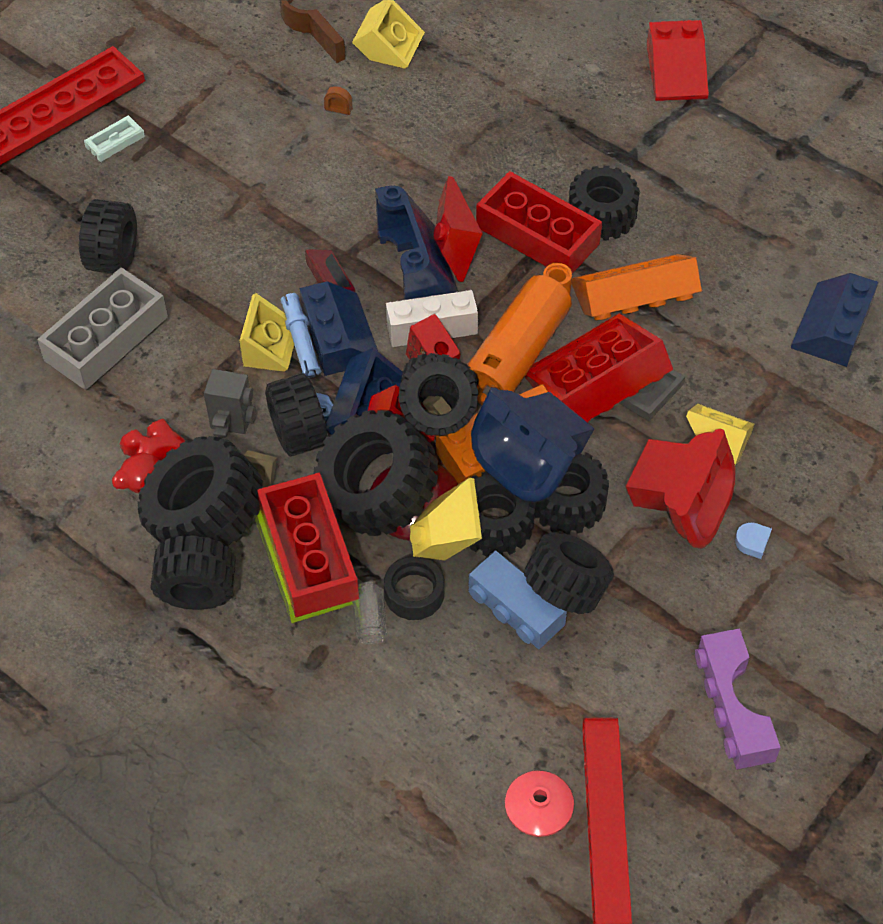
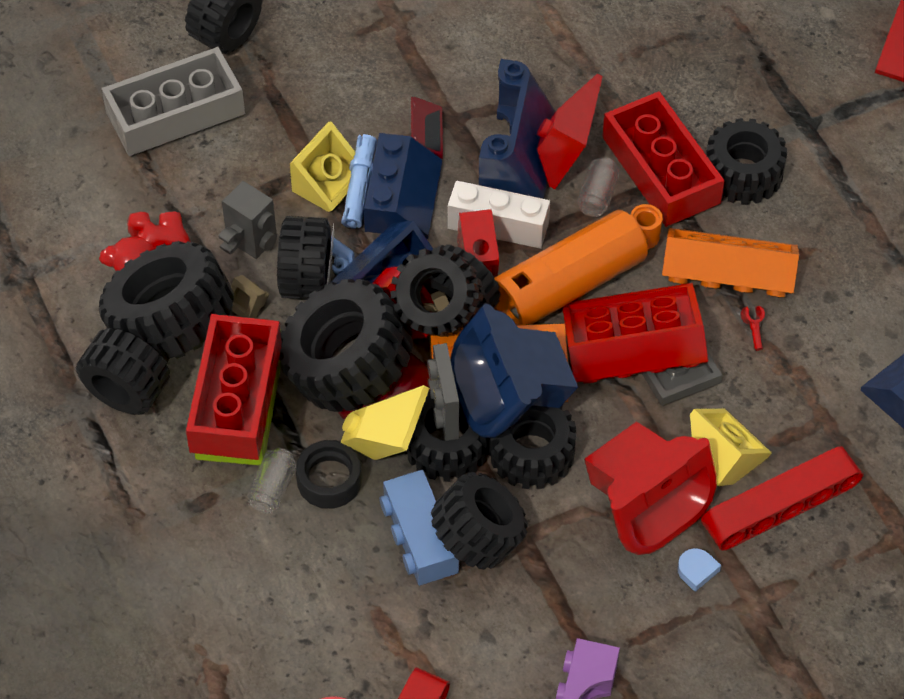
camera: 25 degrees right, 0 degrees up
none -> dark grey plate [427,343,459,441]
none -> clear head [577,158,620,217]
none -> red beam [701,446,863,551]
none -> red hand [741,306,765,351]

